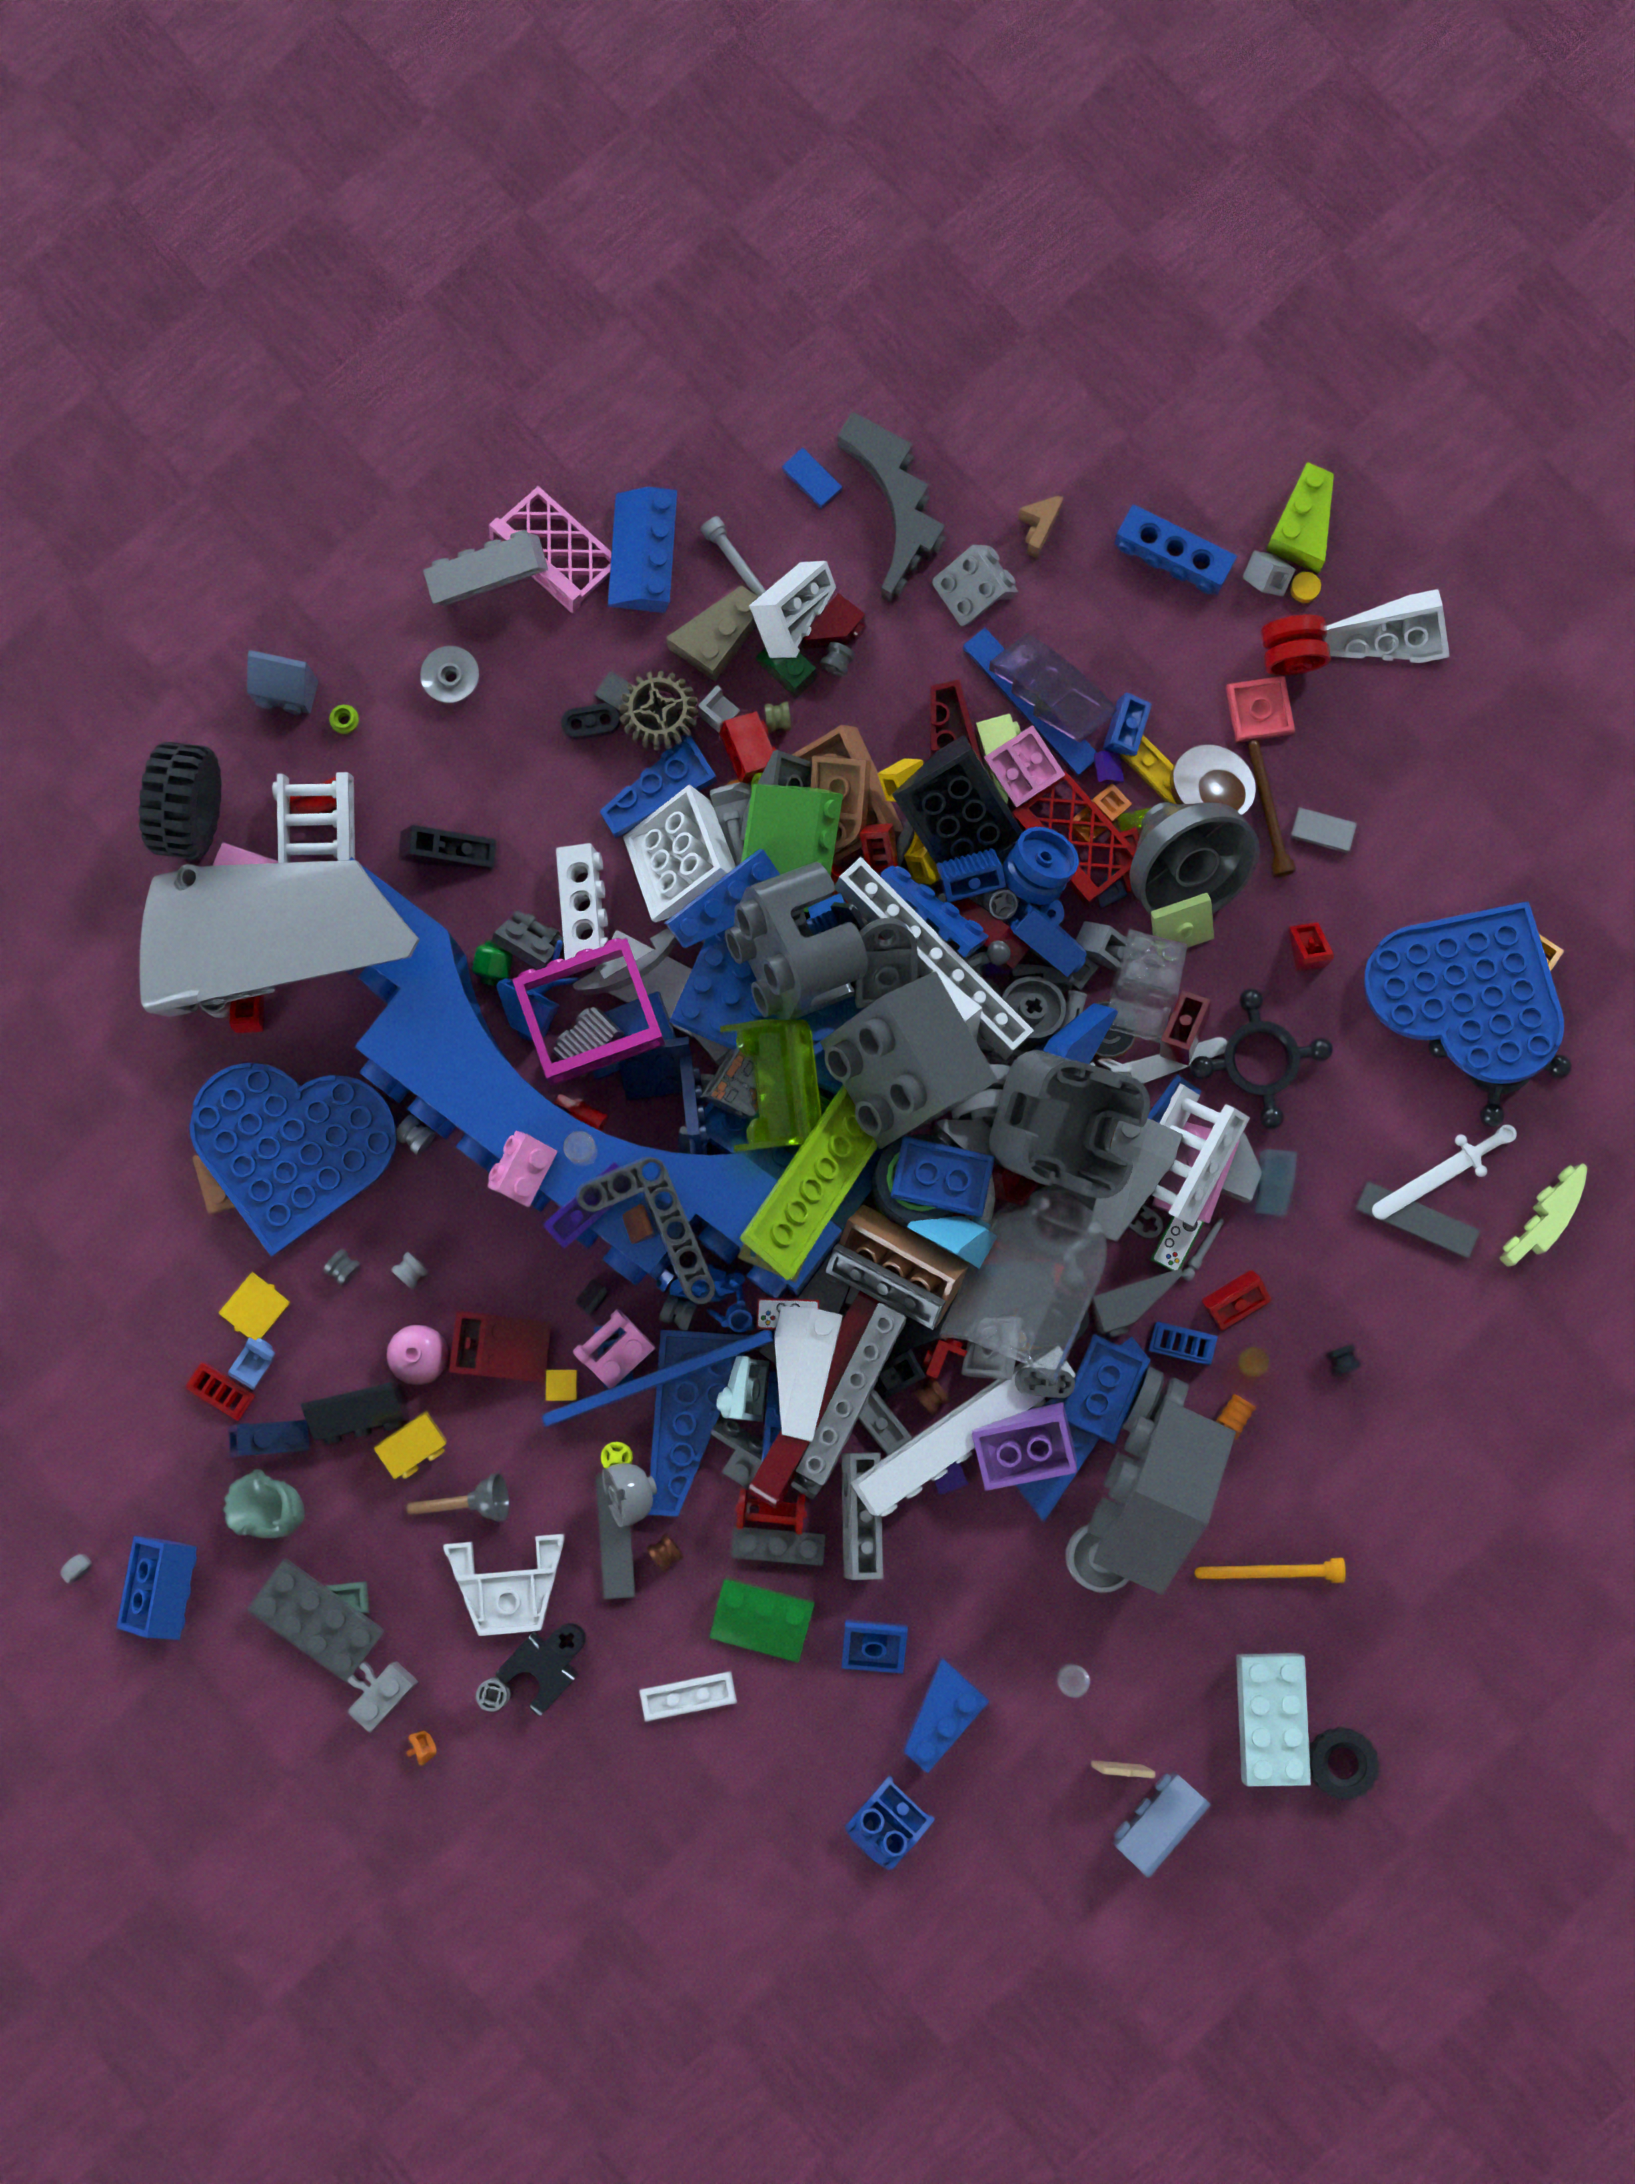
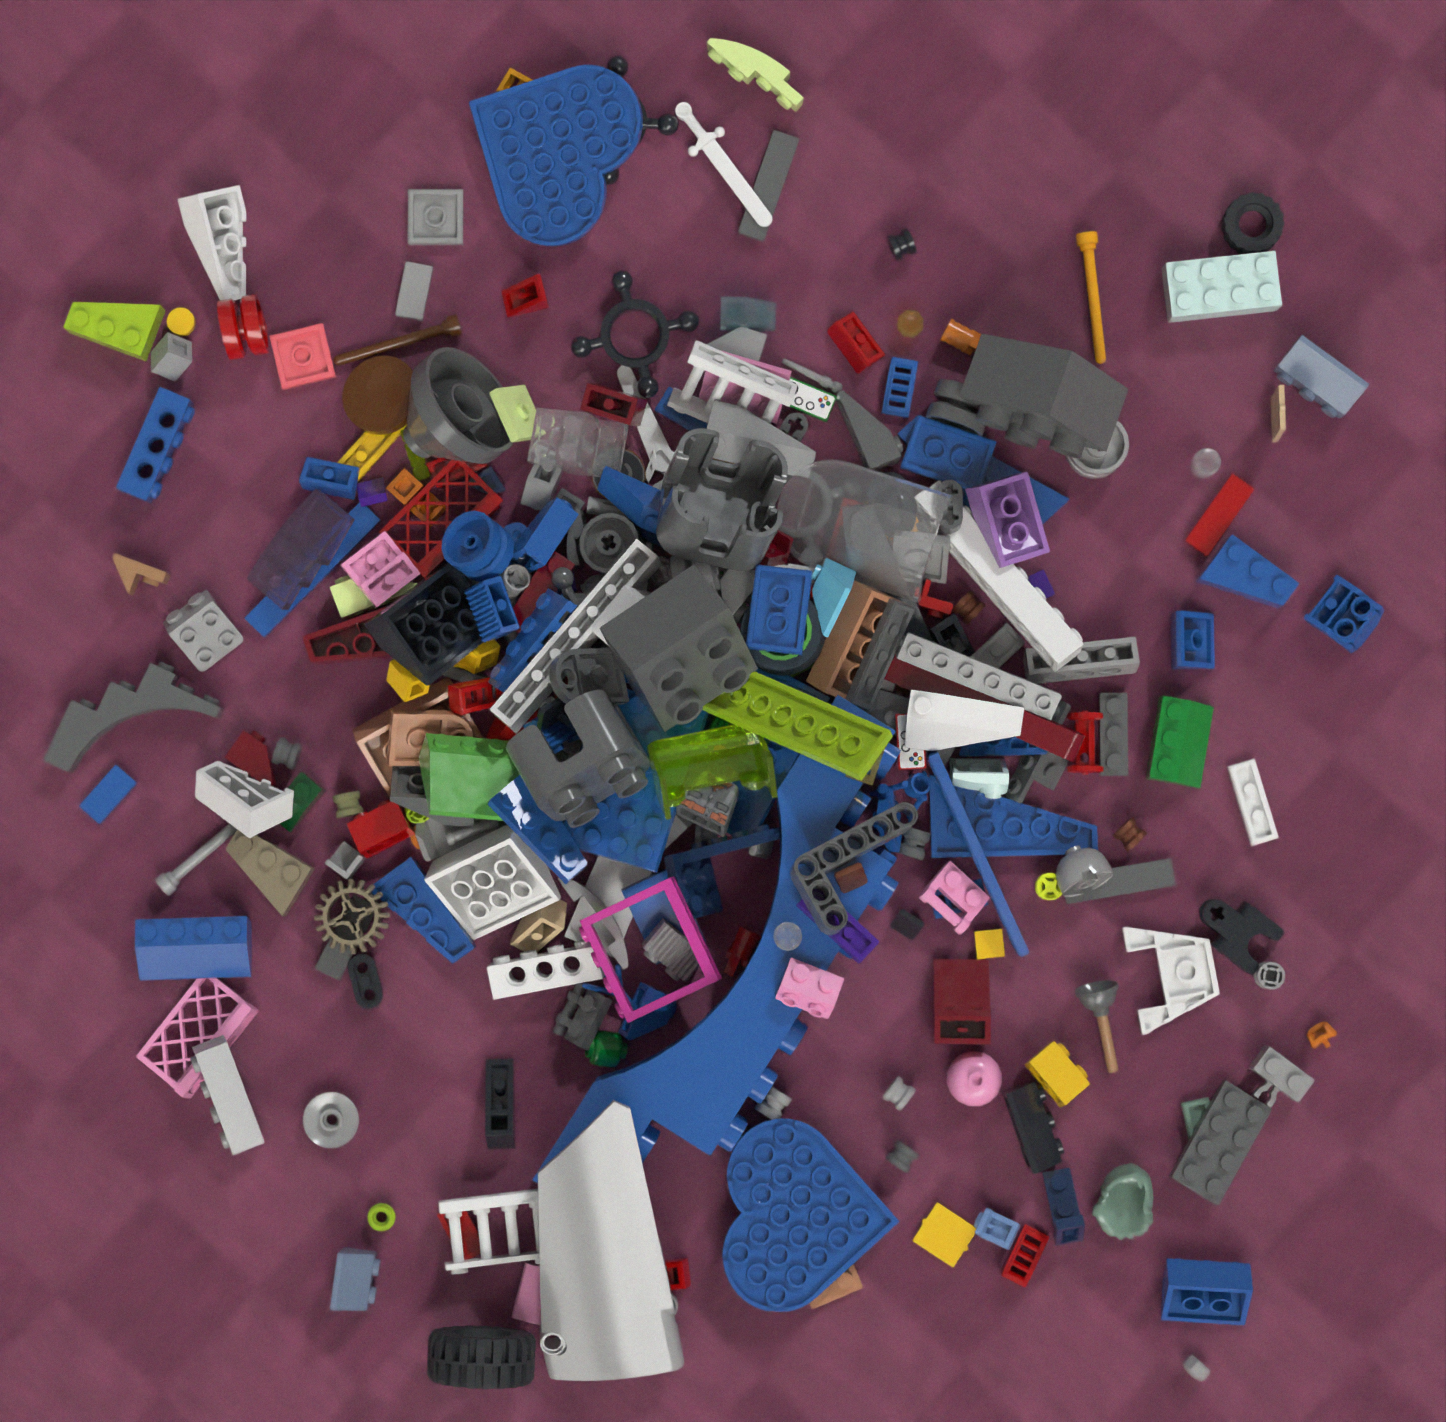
camera: 100 degrees left, 5 degrees up
none -> light grey tile [408,189,464,245]
none -> tan slope [510,900,567,952]
none -> red tile [1184,473,1255,557]

